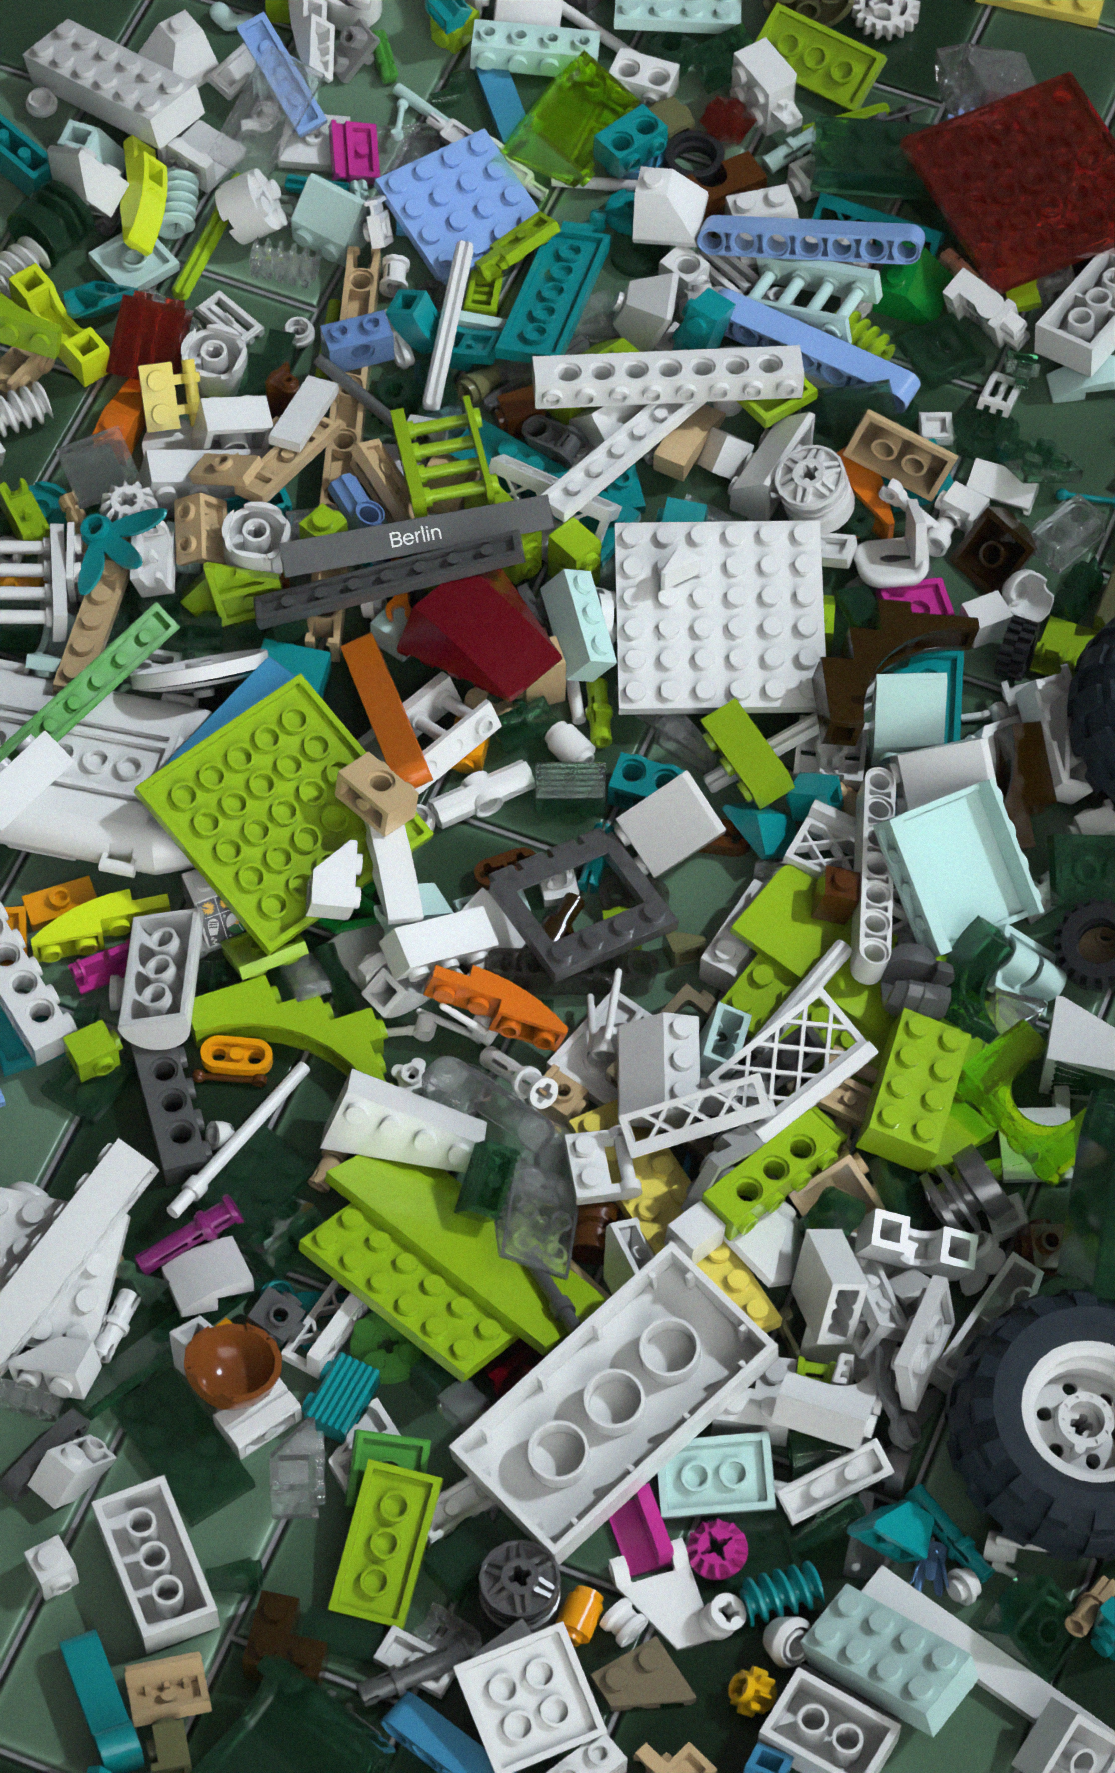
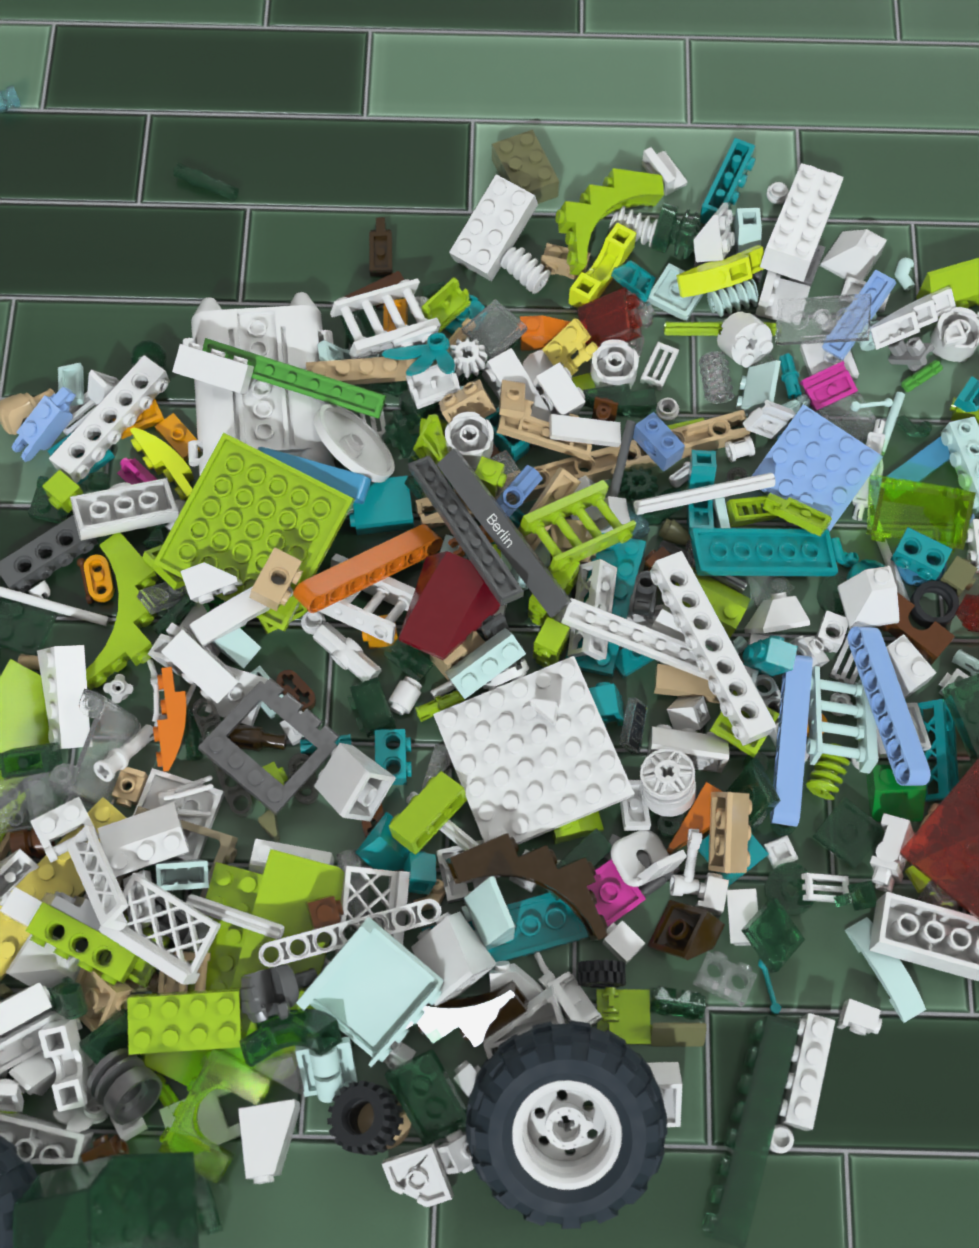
camera: 70 degrees right, 10 degrees up
white hair [1002,569,1054,623] -> none

